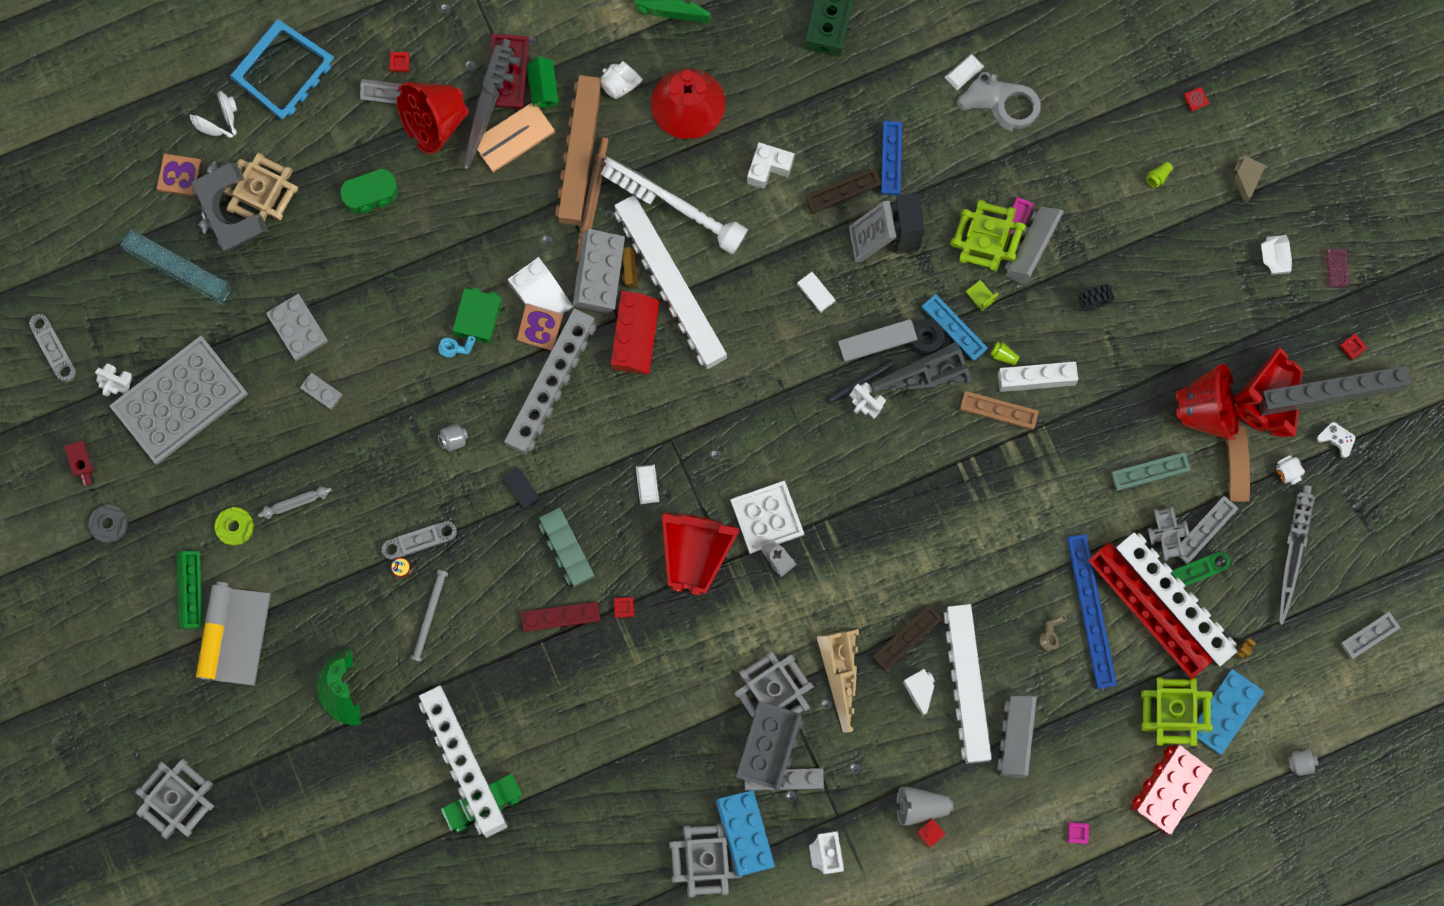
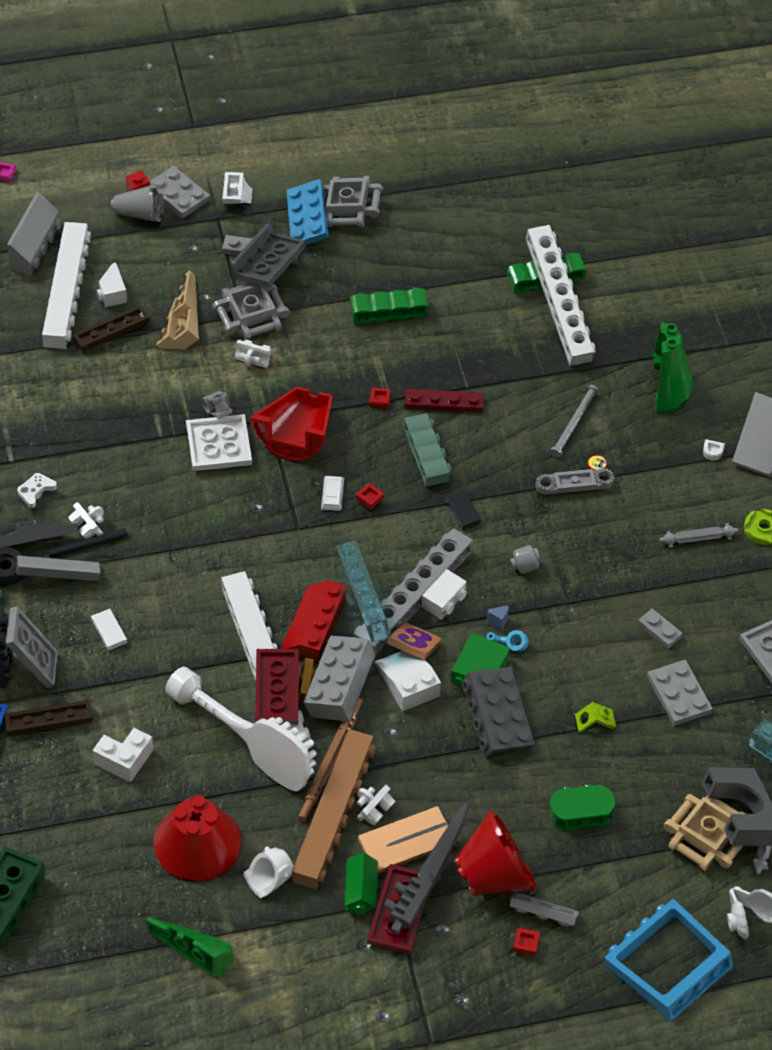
camera: 170 degrees left, 25 degrees down
none -> white piece [17,473,57,508]
none -> light grey plate [150,166,210,218]
none -> white hips [234,340,271,368]
none -> dark red plate [255,649,299,725]
none -> clear light blue brick [336,540,391,643]
none -> green brick [350,288,429,324]
none -> red plate [356,483,384,510]
none -> white hips [356,785,395,826]
none -> white brick [422,569,467,620]
none -> dark grey bracket [462,667,535,757]
none -> sand blue slope [487,606,509,631]
none -> lime bracket [575,702,616,732]
none -> white tile [703,439,725,461]

